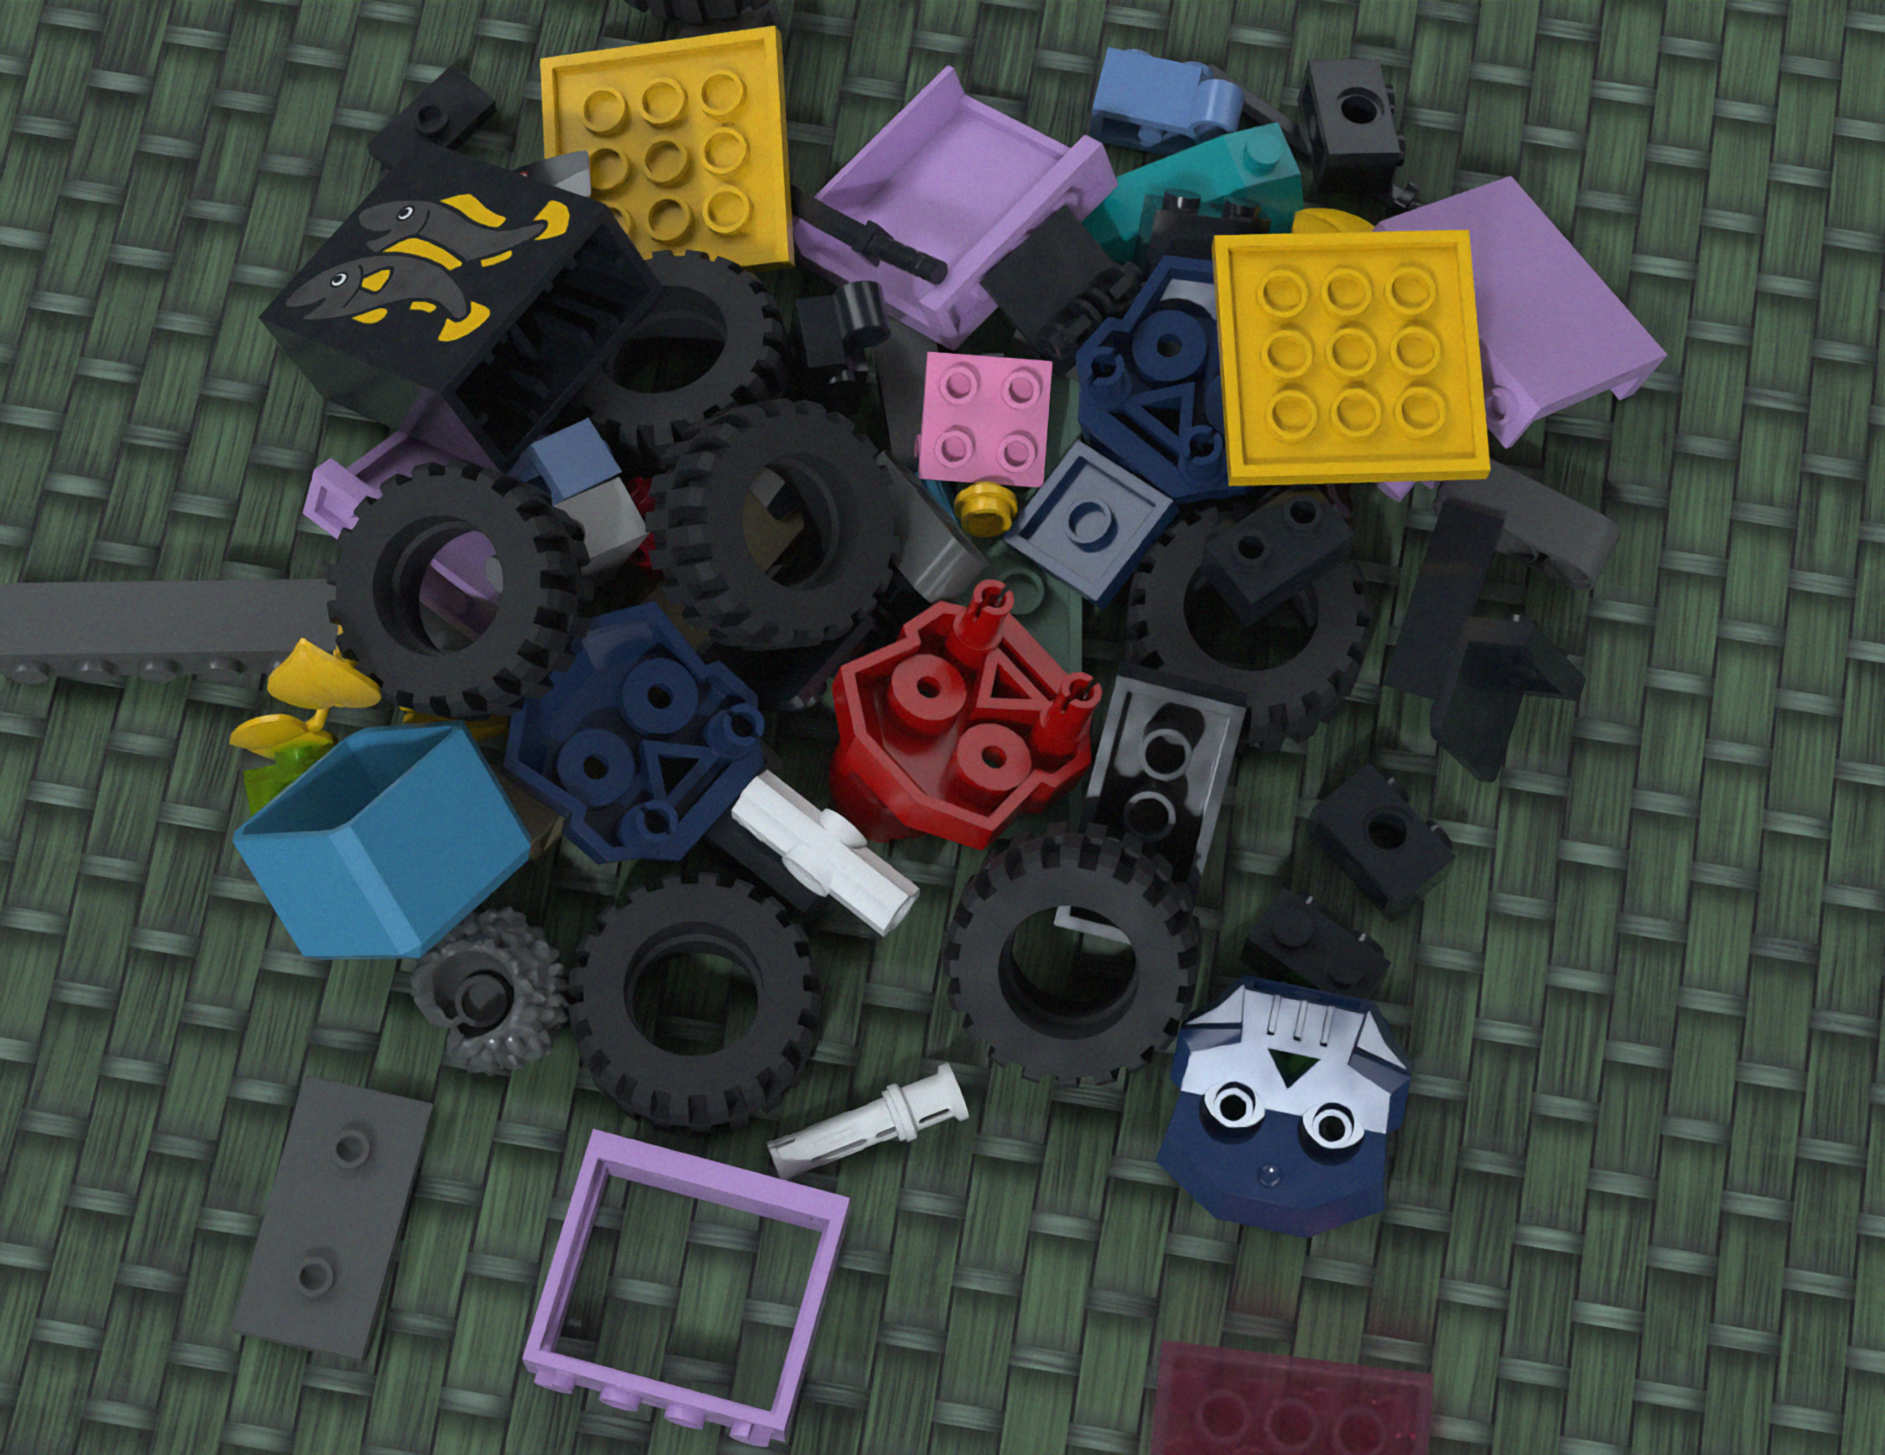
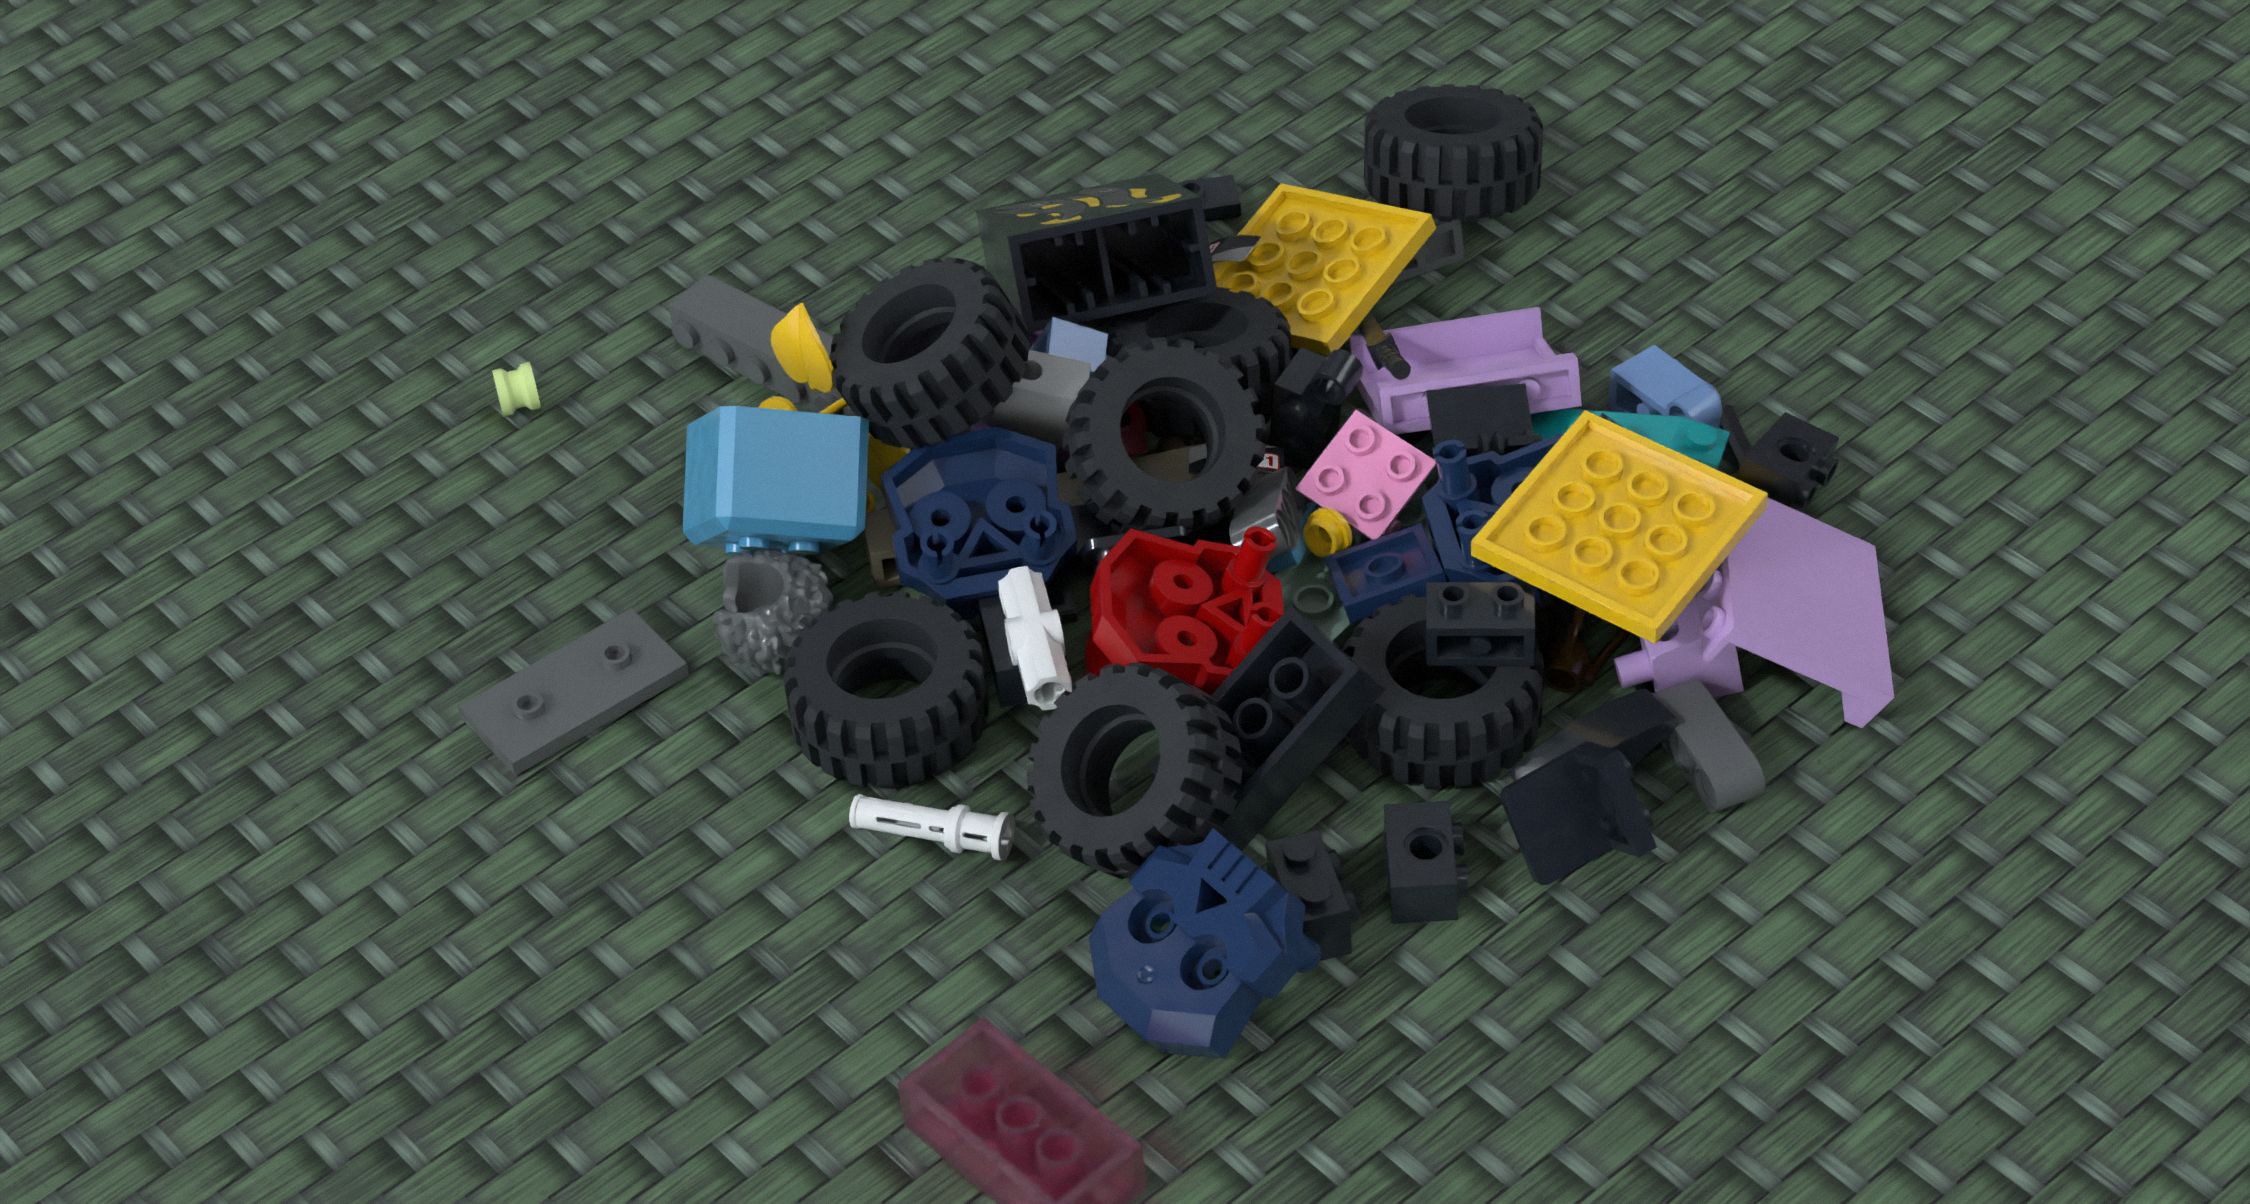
camera: 45 degrees right, 25 degrees down
lavender window [522,1129,851,1447] -> none

